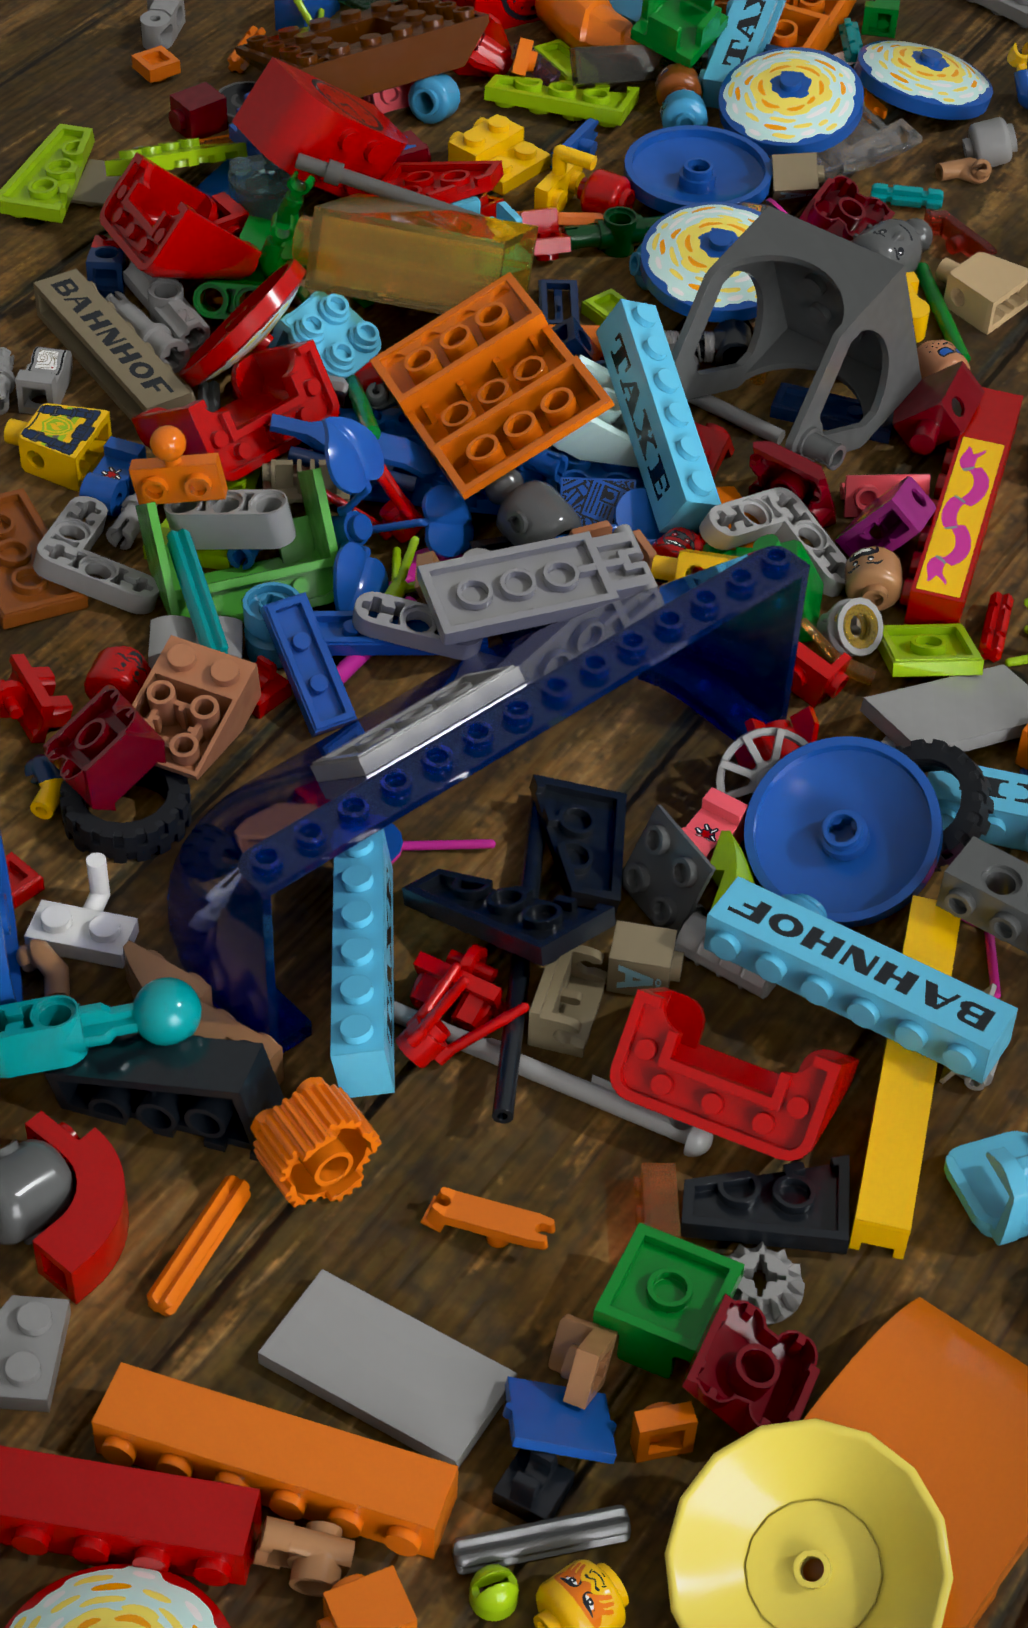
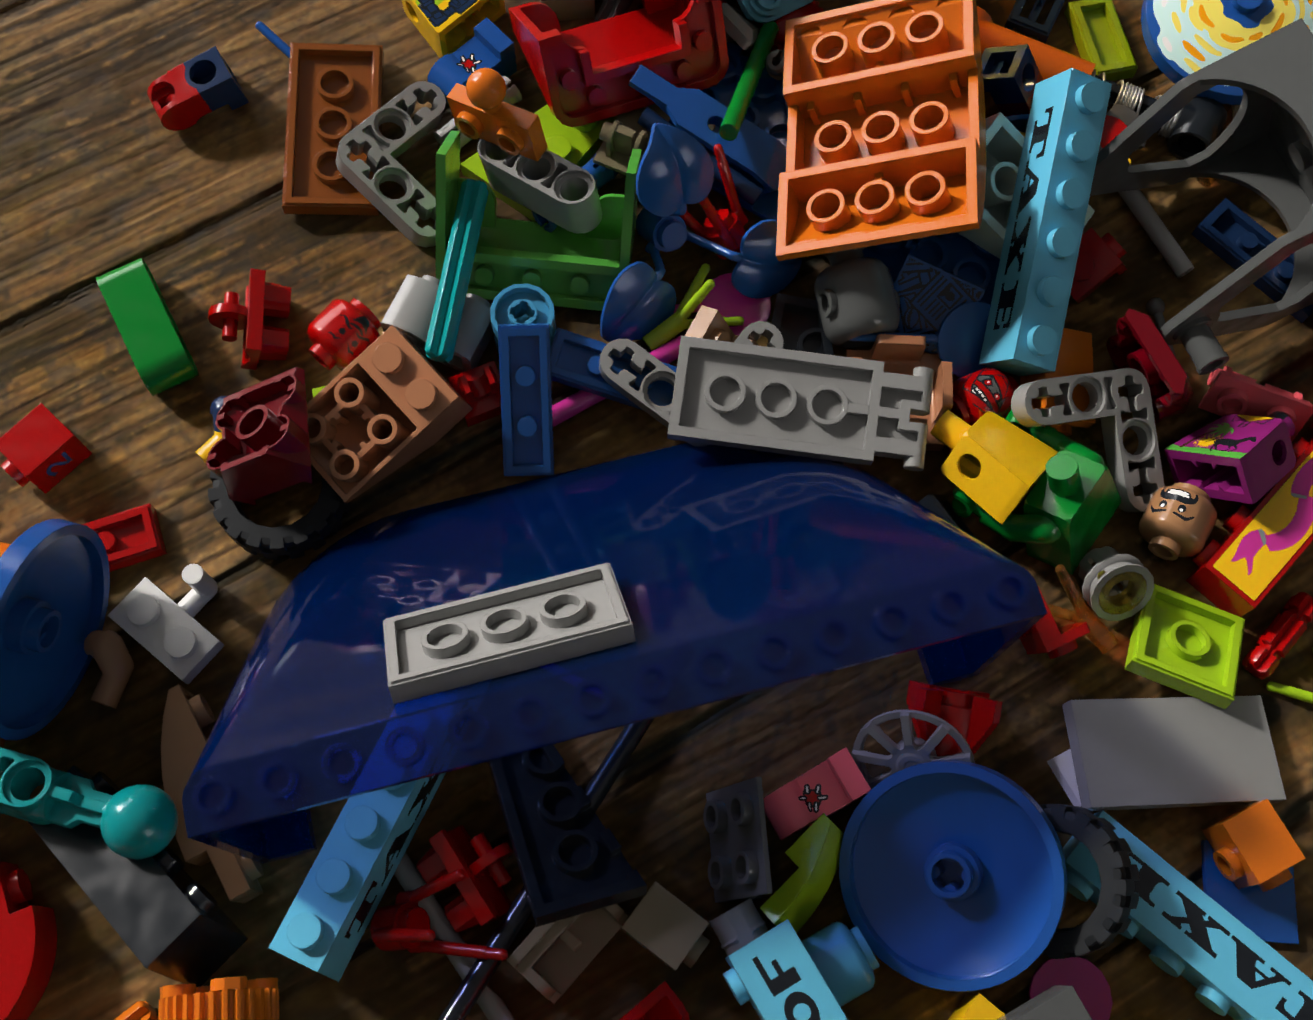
camera: 25 degrees right, 25 degrees up
black wing [529,774,627,914] -> none

